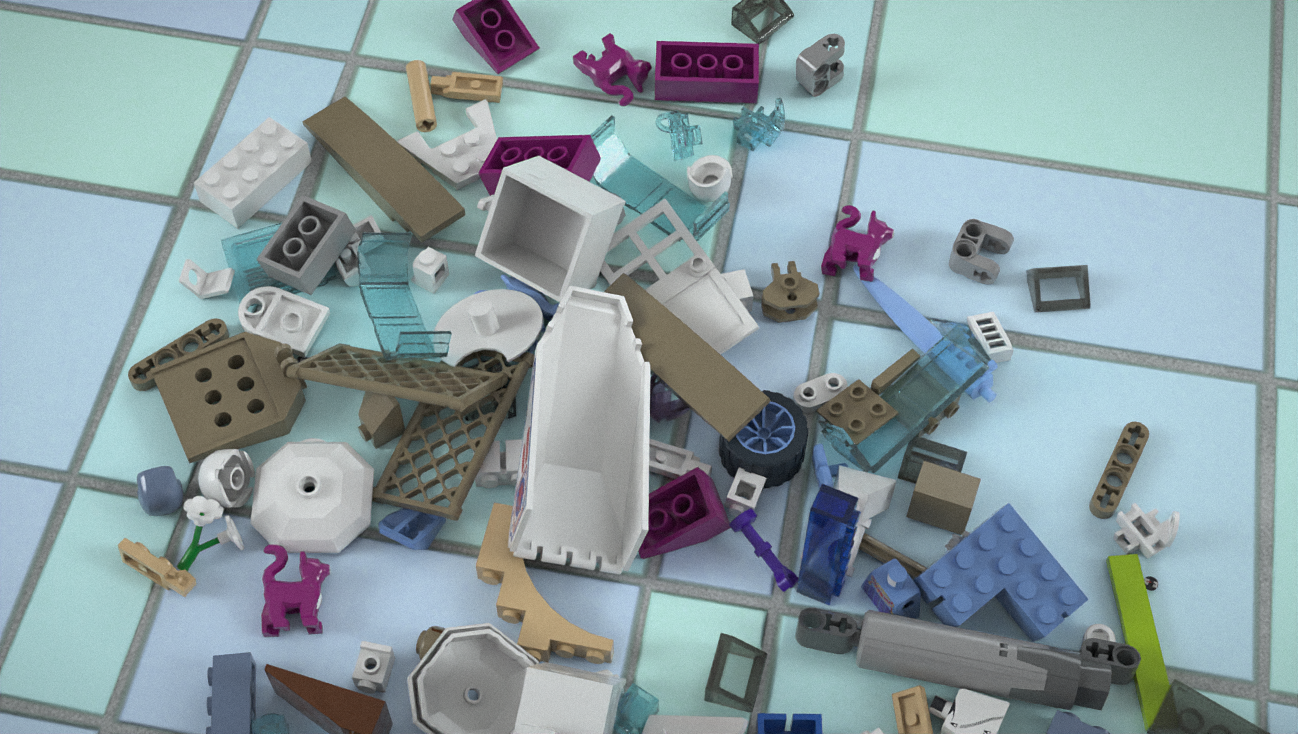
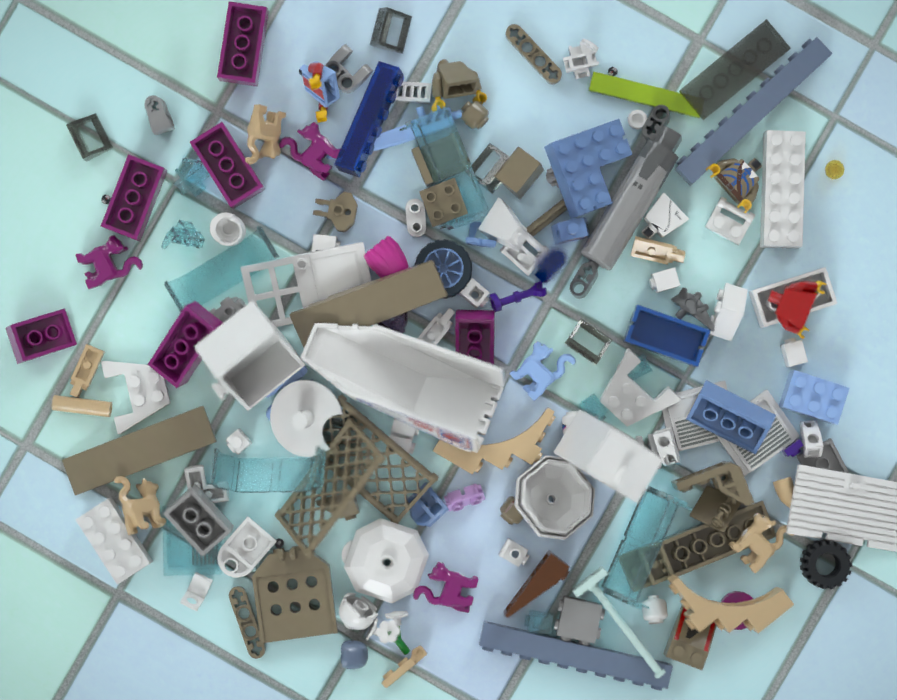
camera: 75 degrees left, 30 degrees up
none -> tan animal [114,476,167,536]
none -> magenta brick [190,122,265,209]
none -> magenta brick [217,1,269,87]
none -> tan animal [245,105,286,165]
none -> torso [299,61,340,123]
none -> clear blue brick [334,61,404,178]
none -> dark pink hair [363,236,409,278]
none -> dark tan torso [431,59,487,113]
none -> lavender hinge [444,484,485,512]
none -> dark tan head [461,101,489,130]
none -> light blue animal [509,341,576,401]

